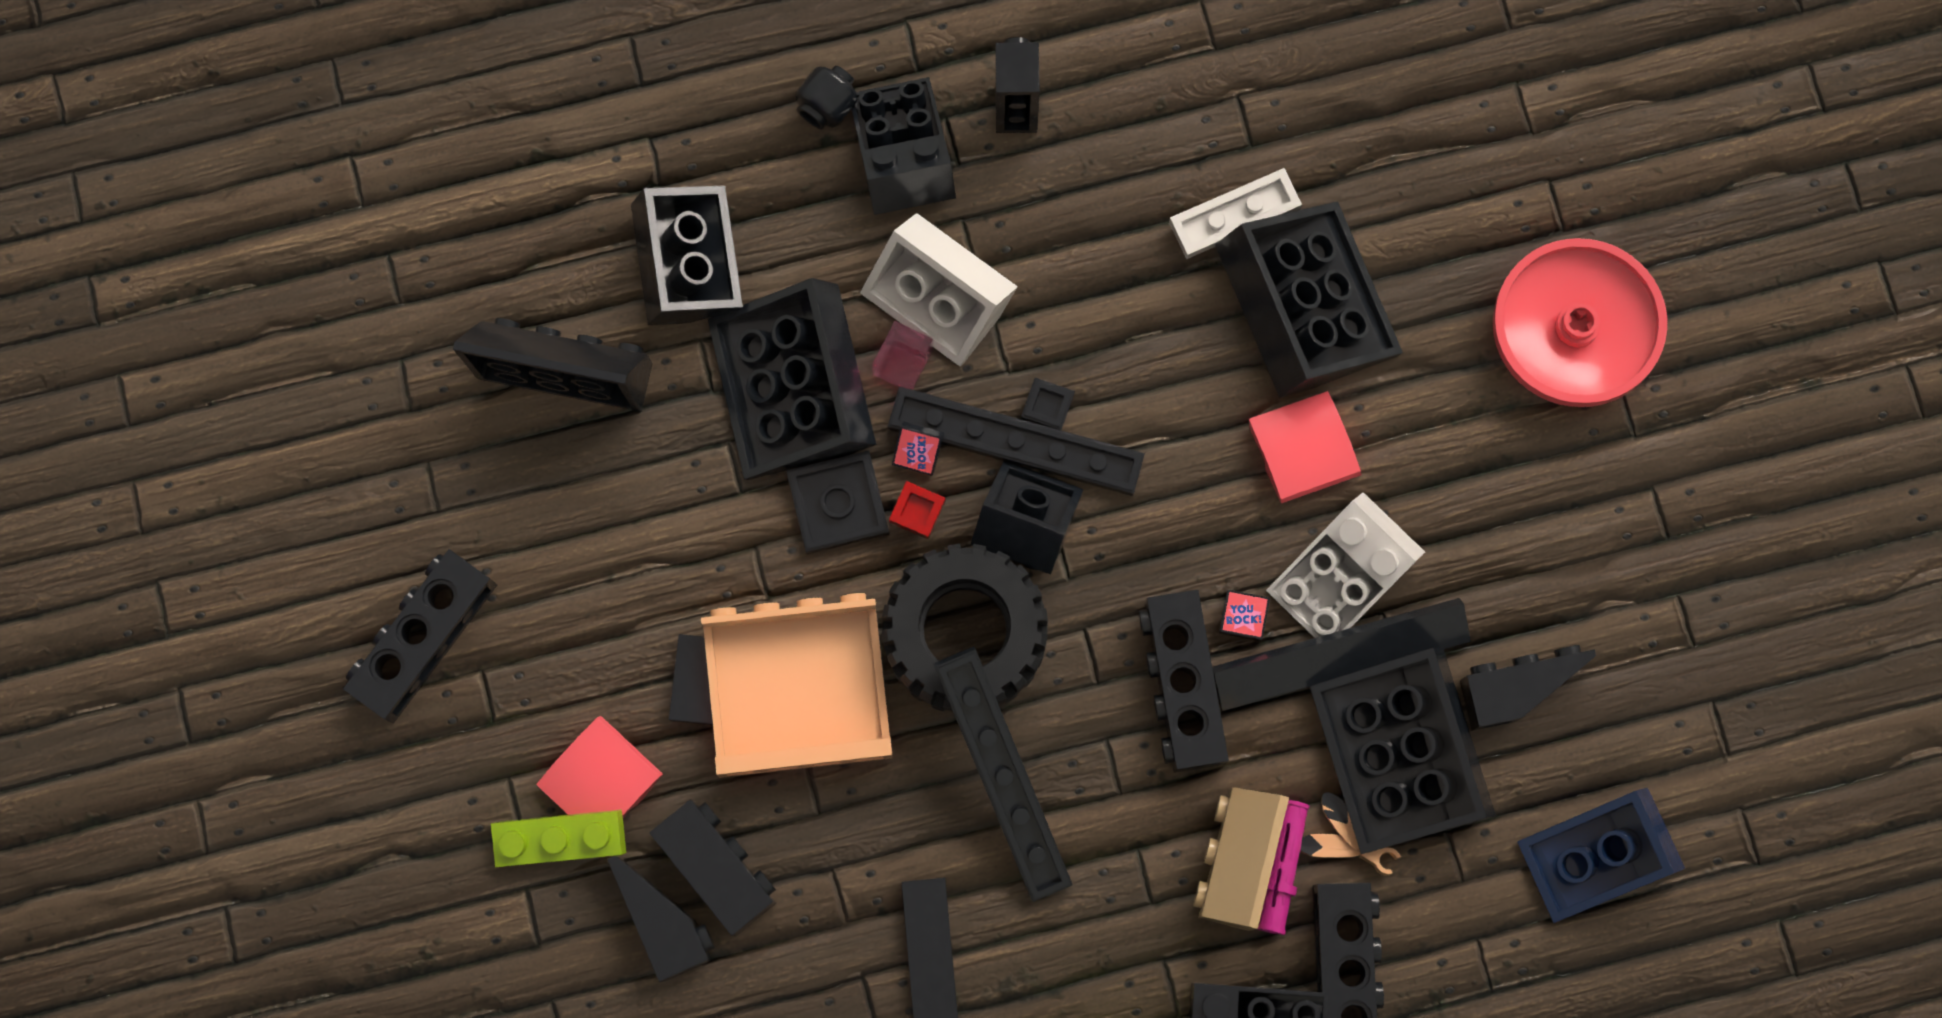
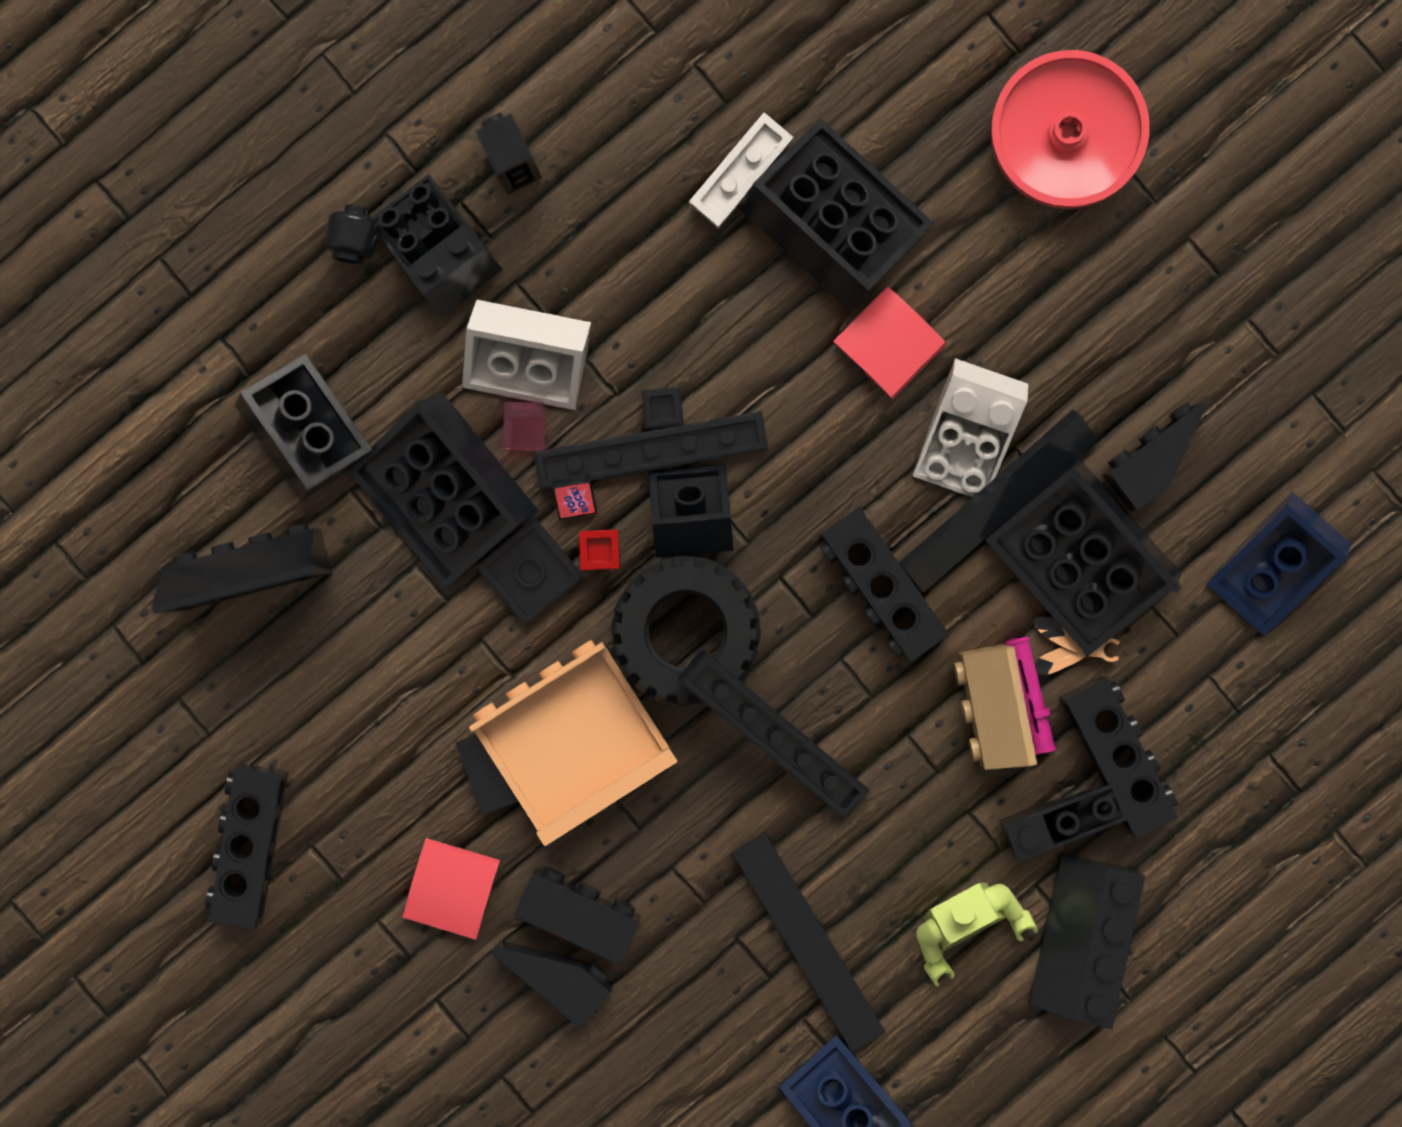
camera: 30 degrees left, 10 degrees up
lime plate [491,809,627,867] -> none
tile [1219,590,1270,642] -> none

